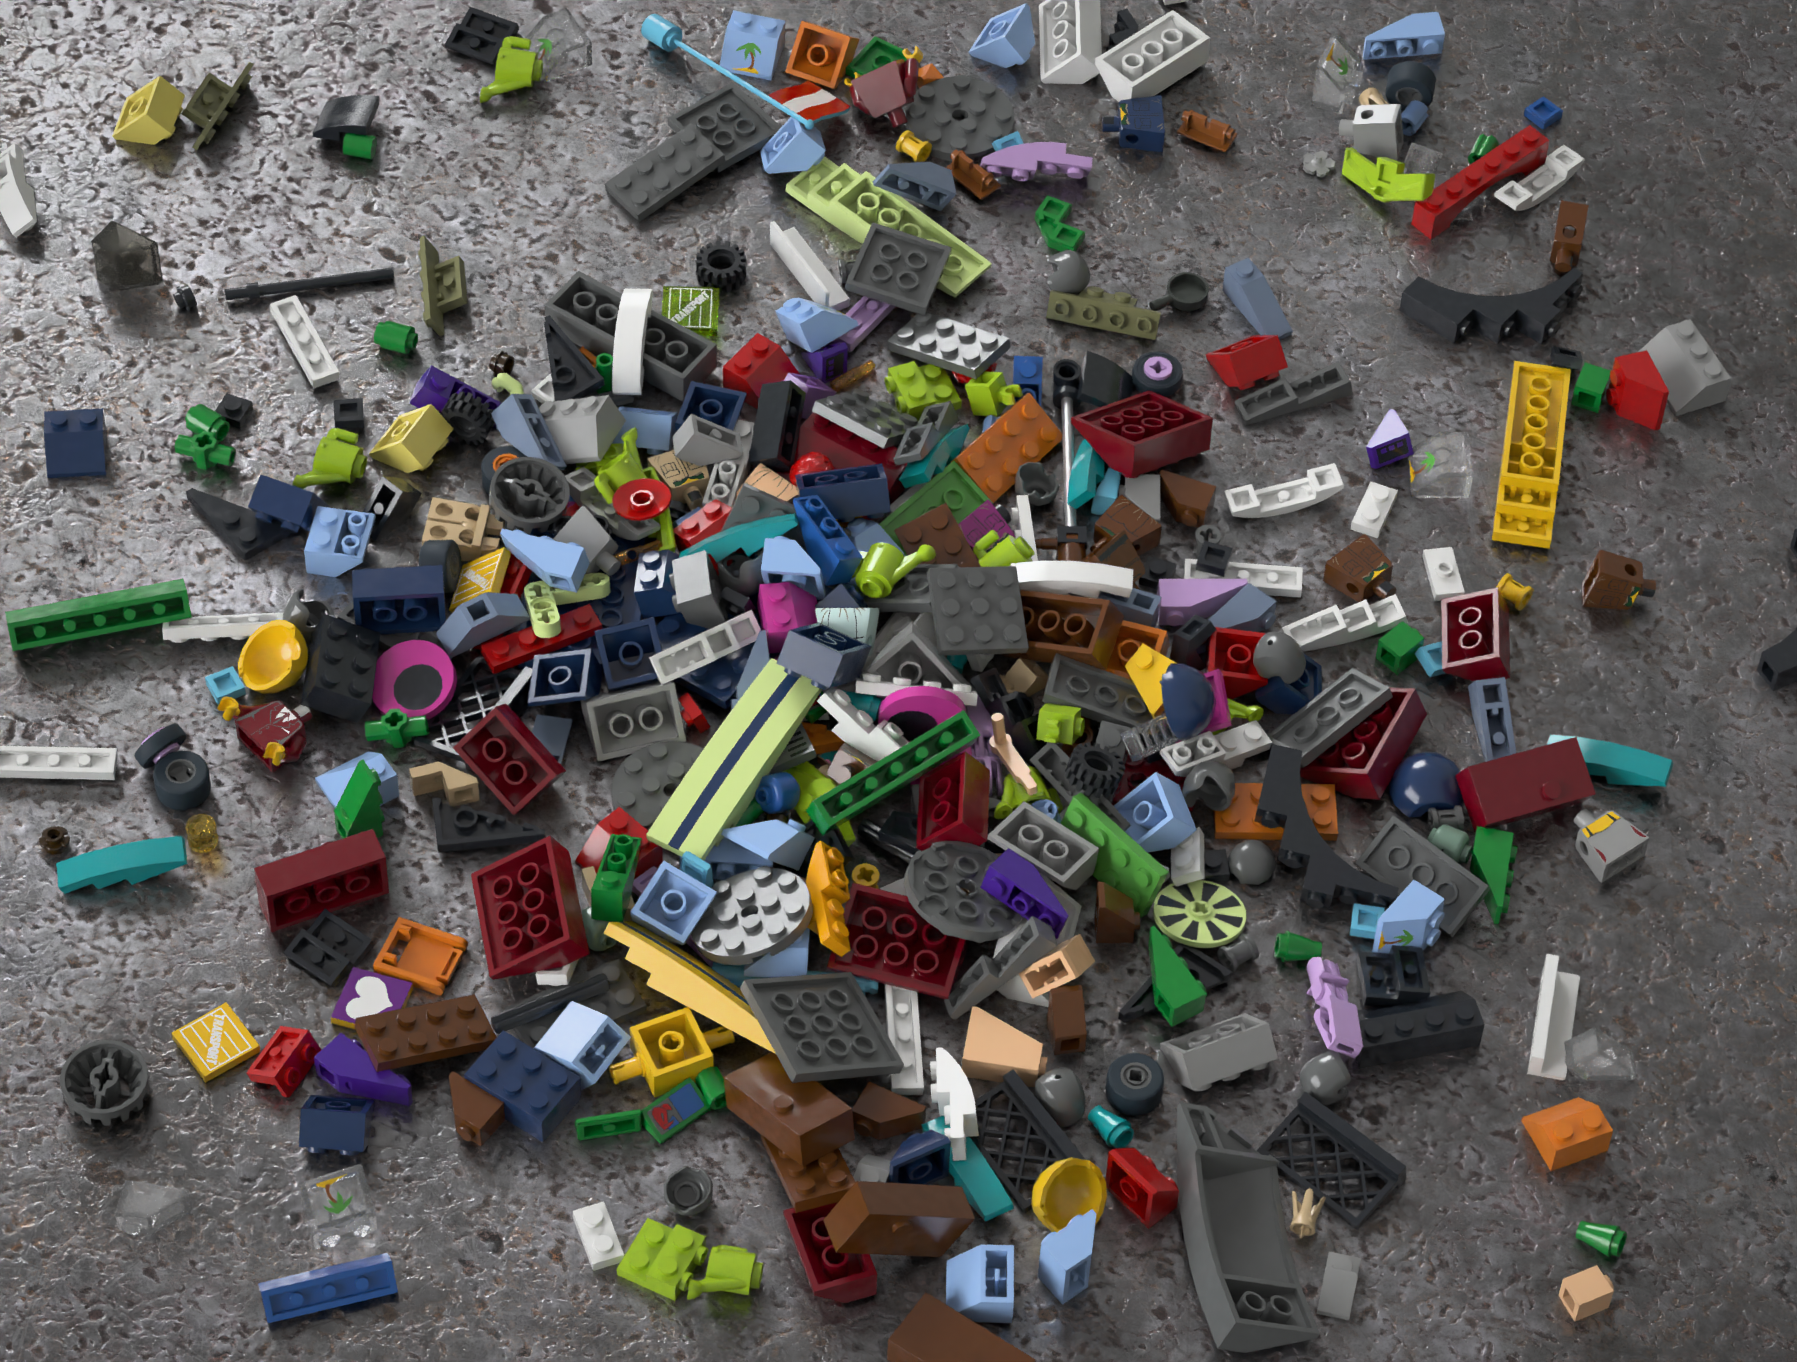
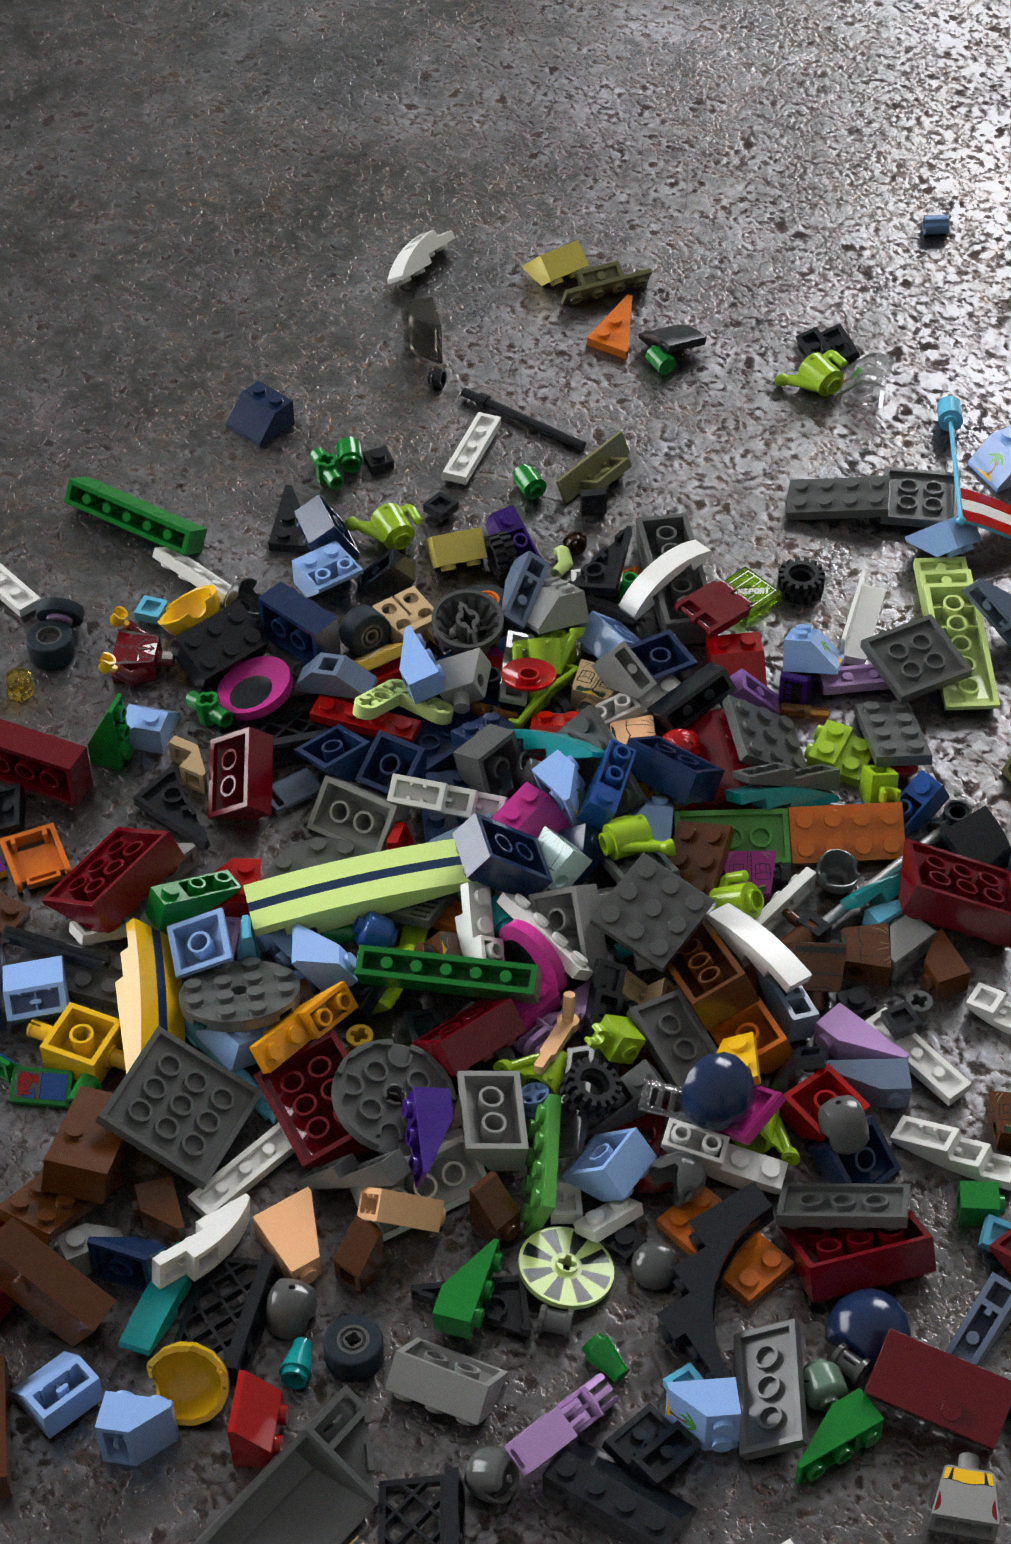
camera: 50 degrees right, 5 degrees down
none -> black plate [580,487,607,515]
none -> orange wing [587,294,632,359]
none -> dark red plate [674,580,753,638]

